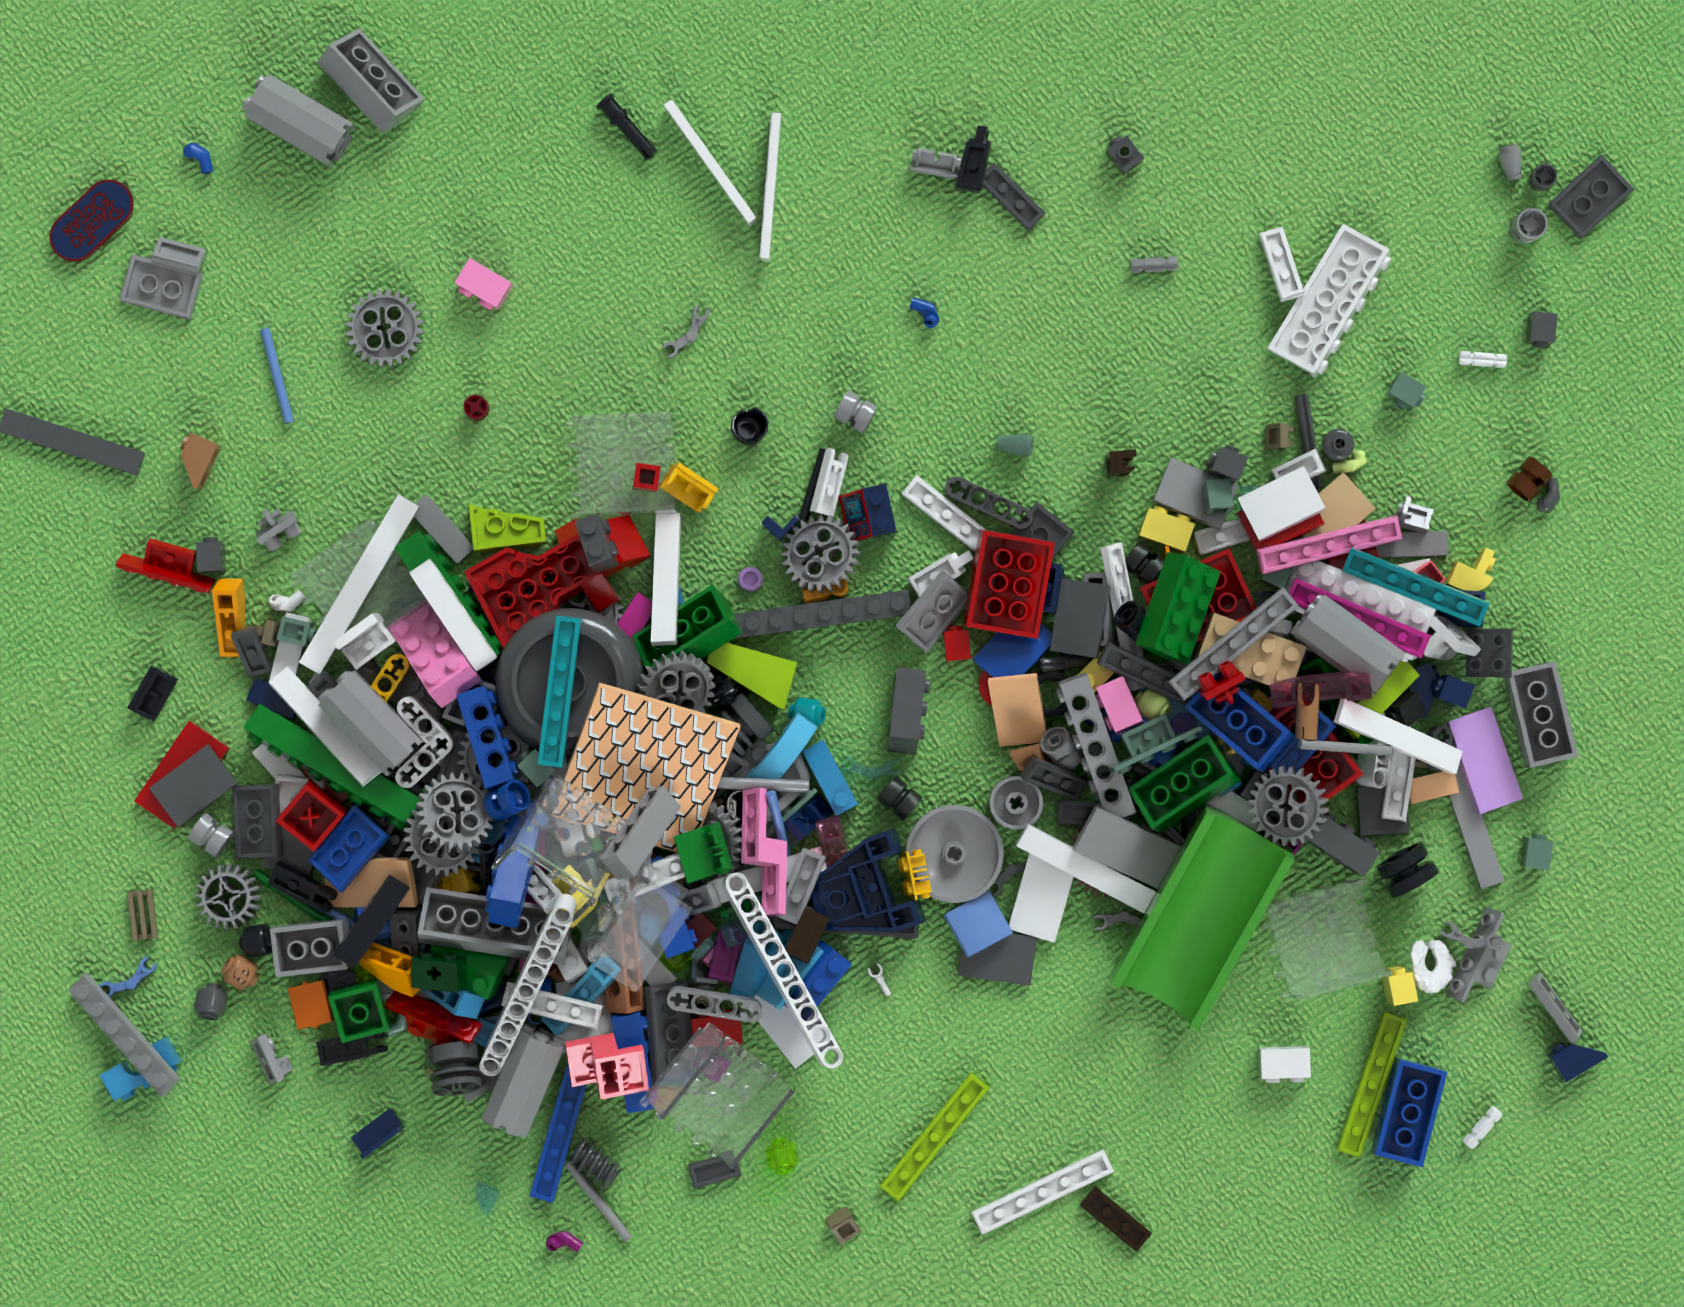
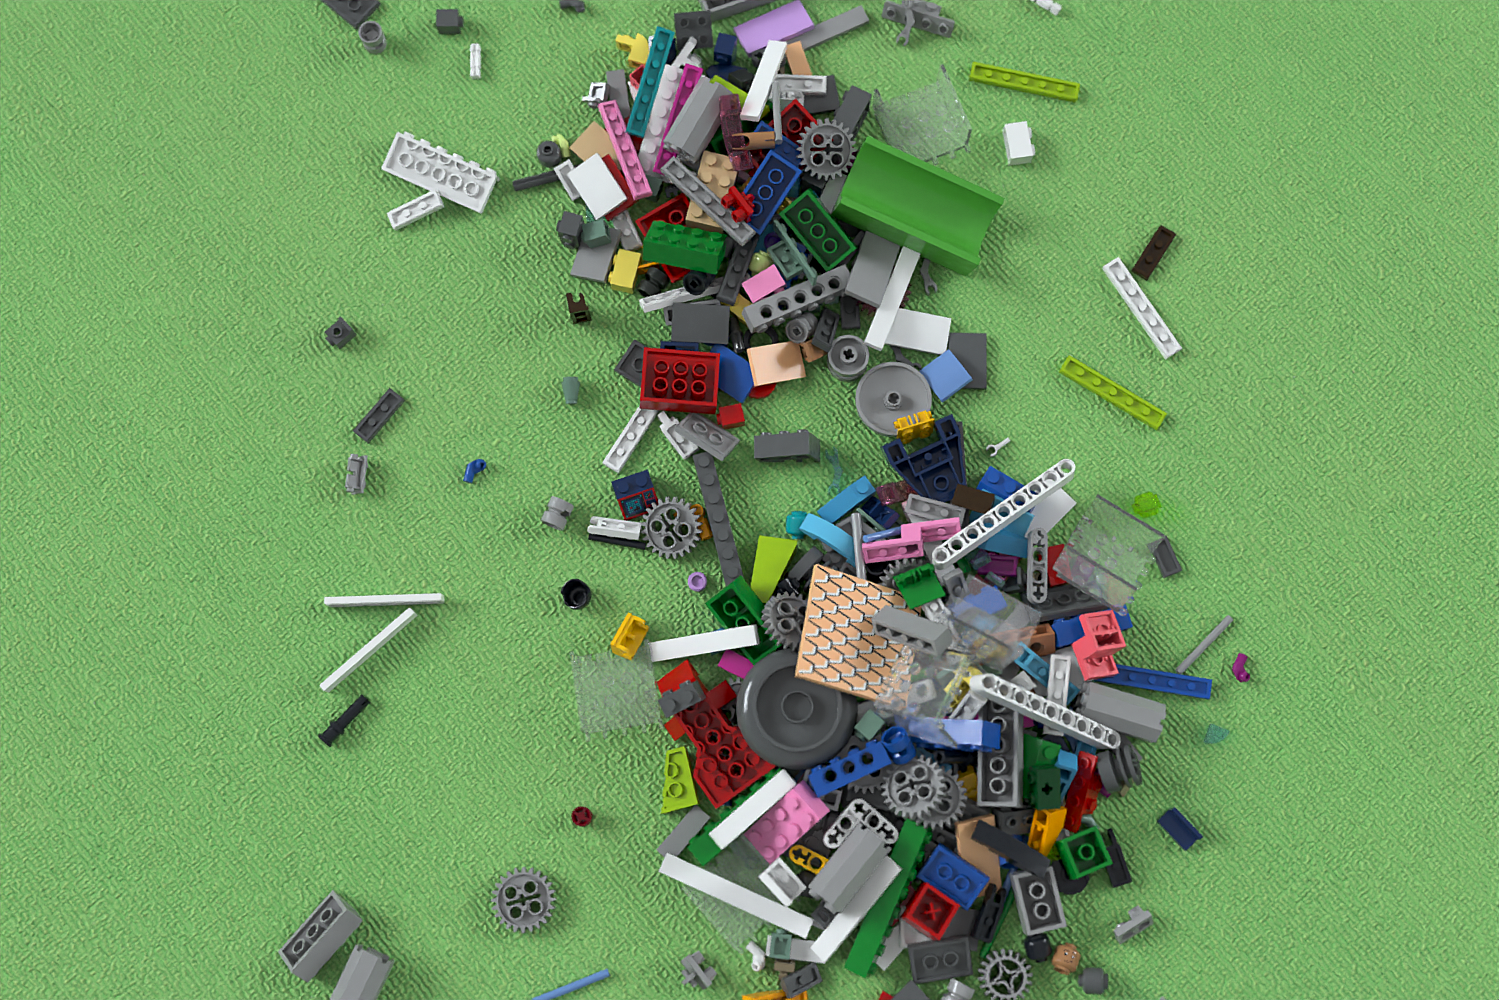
camera: 100 degrees left, 10 degrees down
dark blue slope [246,678,297,720] -> none
orange piece [287,980,334,1030] -> none
bright pink brick [455,258,513,311] -> none
teal plate [537,616,582,768] -> none
dark grey piece [570,1137,623,1190] -> none
red brick [632,463,661,492] -> none
light grey piece [662,305,709,358] -> none
dark blue panel [762,515,800,542] -> none
dark tan slope [826,1206,862,1244] -> none
pearl dark grey wheel [877,776,922,821] -> none
dark grey beam [945,477,1033,530] -> none
black hinge [955,125,992,193] -> none
light grey axle [1130,256,1178,273] -> none
dark tan tile [1265,423,1293,449] -> none
blue brick [1371,1057,1447,1167] -> none
black wheel [1375,842,1439,898] -> none
light yellow brick [1381,966,1418,1006] -> none
sand green brick [1385,372,1426,410] -> none
white piece [1410,940,1457,993] -> none
light grey cone [1497,144,1522,181] -> none
reddish brown wheel [1506,456,1553,503] -> none
dark grey wheel [1529,164,1557,191] -> none

